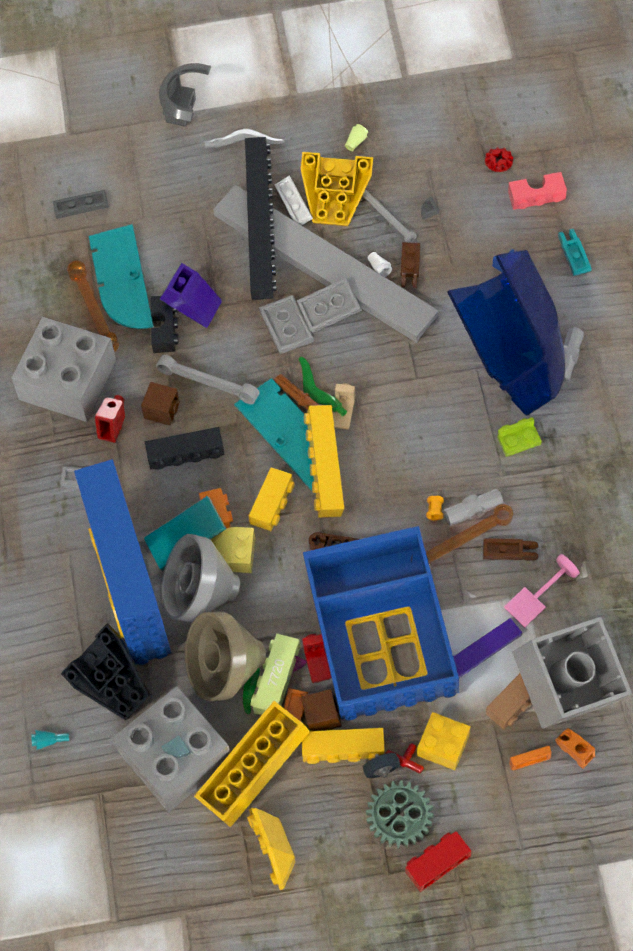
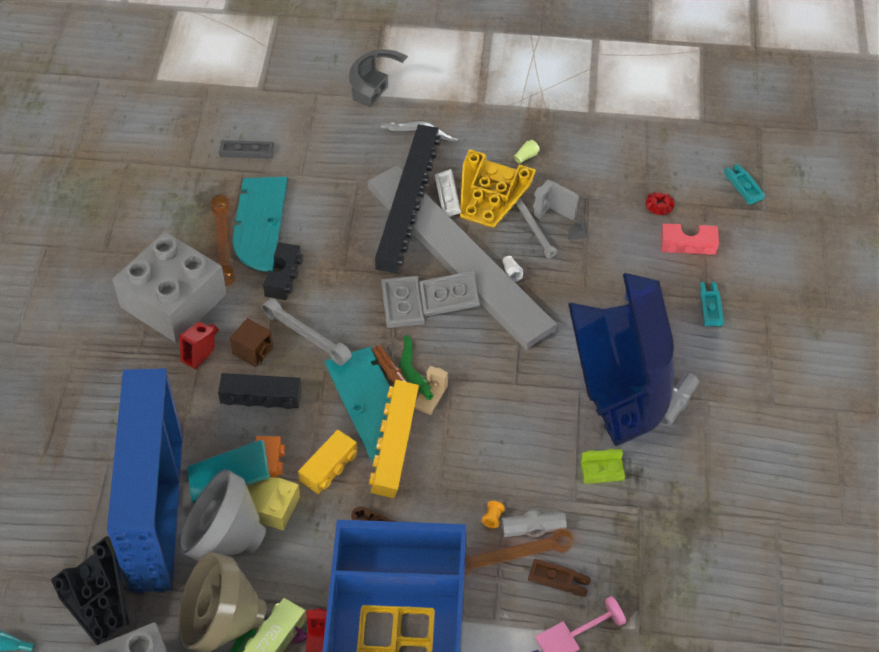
camera: 10 degrees right, 10 degrees down
dark purple slope [160,263,222,328] -> none
reddish brown hinge [401,242,420,288] -> none
none -> light grey bracket [533,179,579,220]
none -> teal hinge [724,164,765,205]

